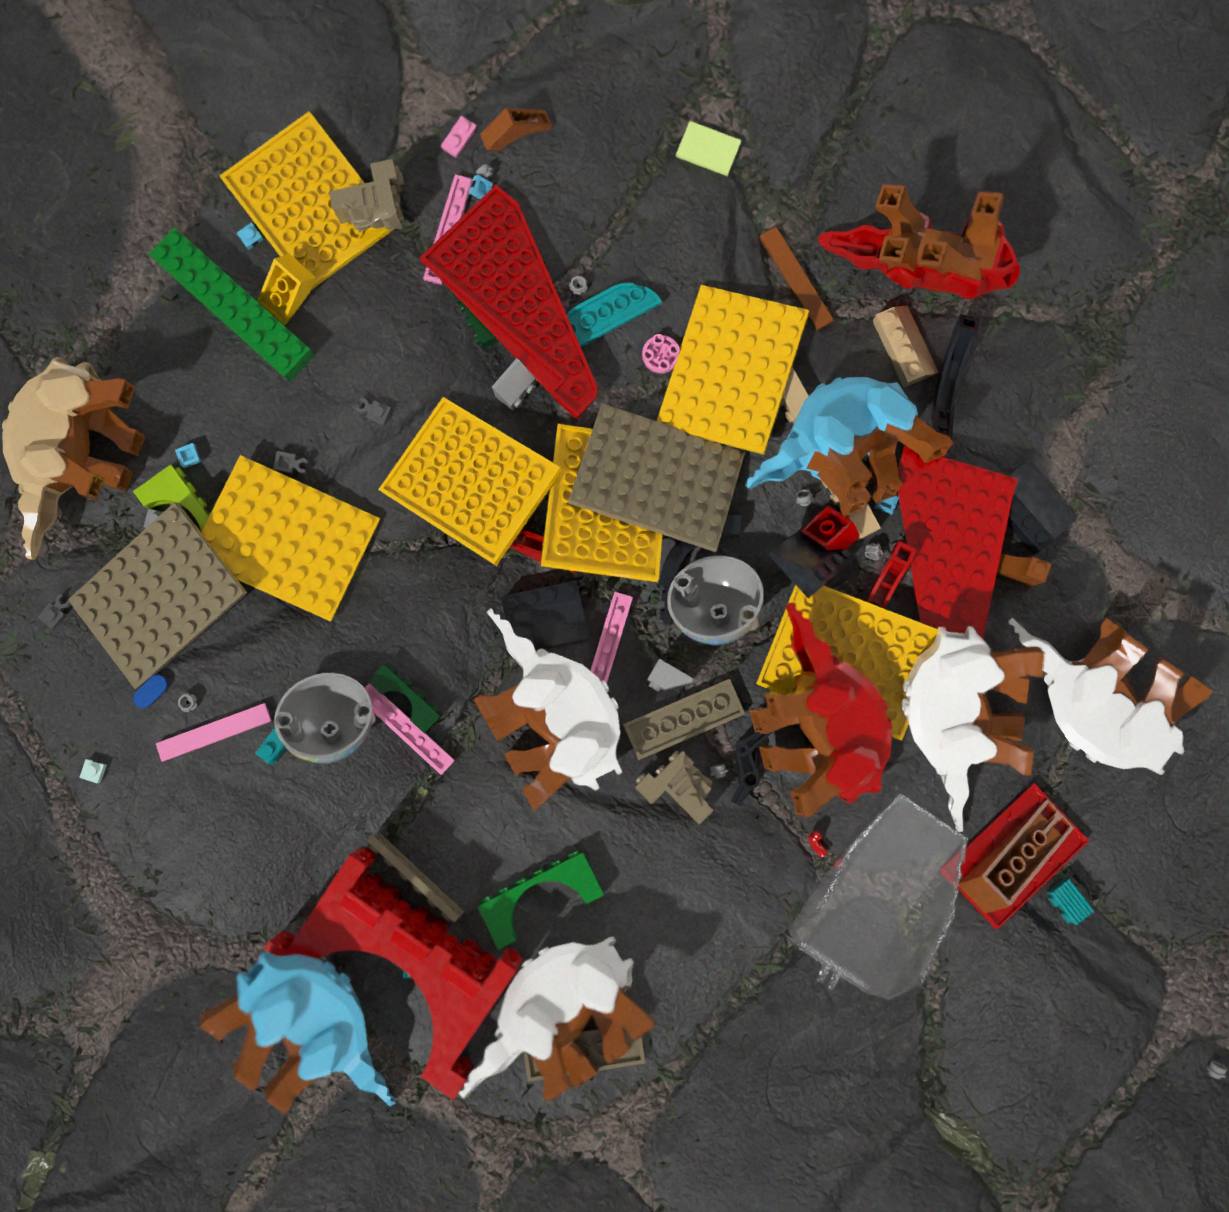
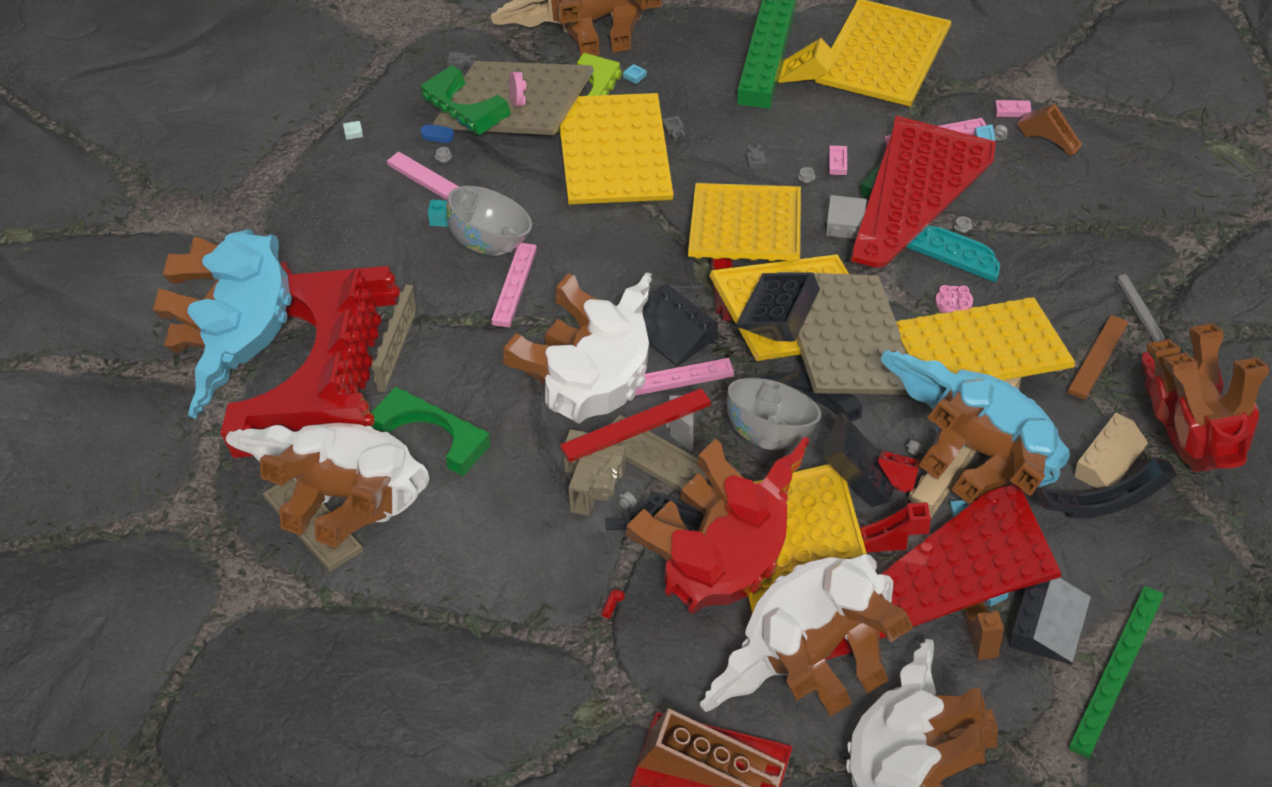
camera: 55 degrees right, 35 degrees down
medium azure plate [237,223,264,250] -> none
dark tan brick [329,159,404,232] -> none
dark green arch [368,664,443,734] -> none
yellowish green tile [676,121,741,176] -> none
clear windscreen [789,794,968,1000] -> none
none -> green arch [420,65,511,135]
none -> bright pink tile [509,72,526,107]
none -> red tile [560,388,711,463]
none -> black slope [736,272,820,342]
none -> light grey plate [798,167,815,183]
none -> bright pink plate [829,146,847,175]
none -> green plate [1069,586,1164,759]
none -> light grey axle [1117,274,1165,342]

